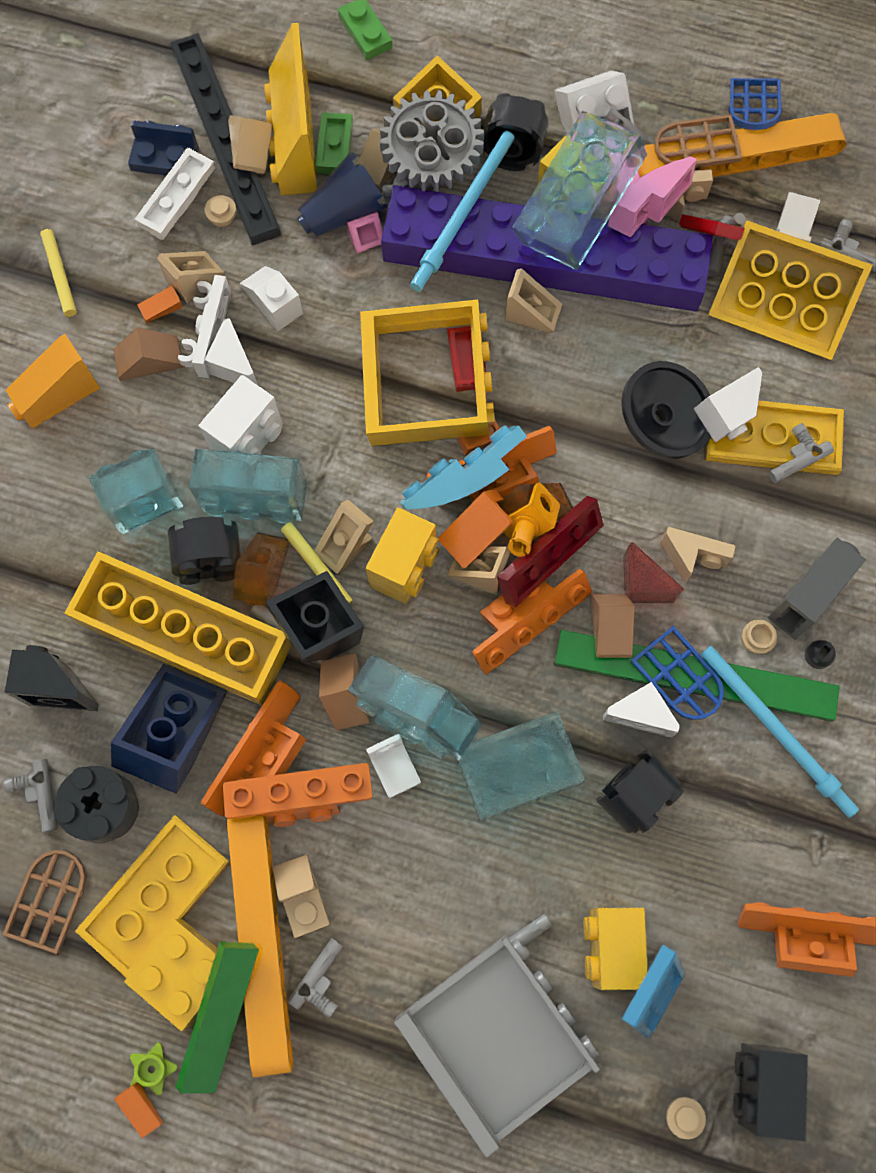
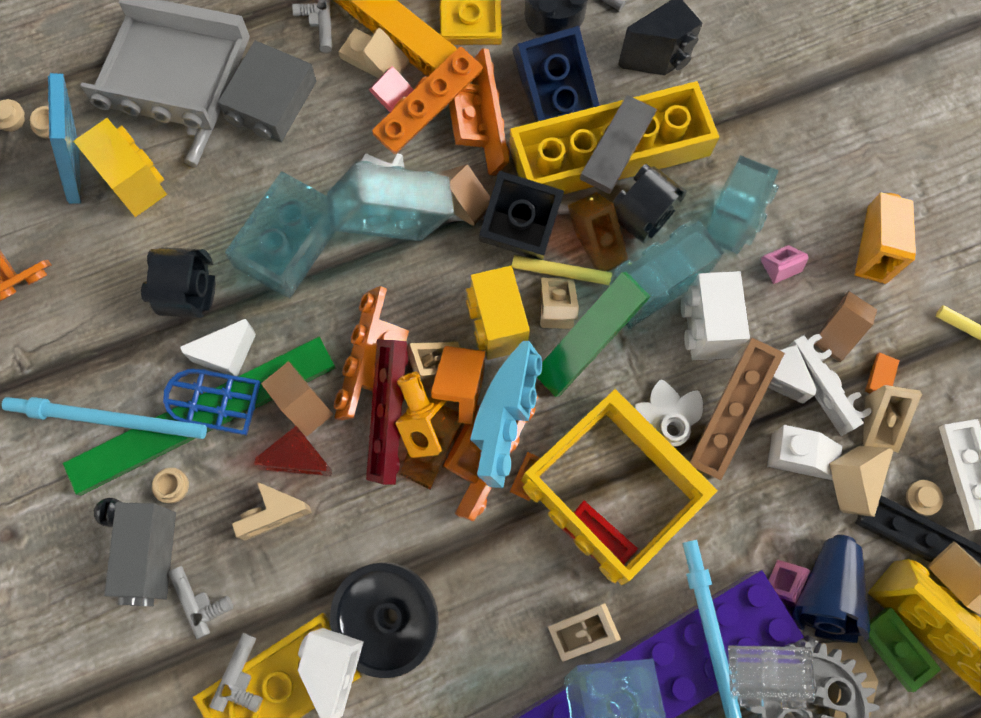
camera: 135 degrees right, 0 degrees up
none -> tan plate [30,106,49,139]
none -> light grey hose [168,566,233,640]
none -> dark grey brick [218,40,317,143]
none -> tile [369,66,414,112]
none -> green tile [537,272,651,397]
none -> flat silver tile [580,95,657,194]
none -> white plate [635,380,703,447]
none -> medium nougat plate [689,337,785,480]
none -> clear brick [728,646,816,710]
none -> bright pink slope [761,245,808,284]
none -> tan slope [829,446,893,517]

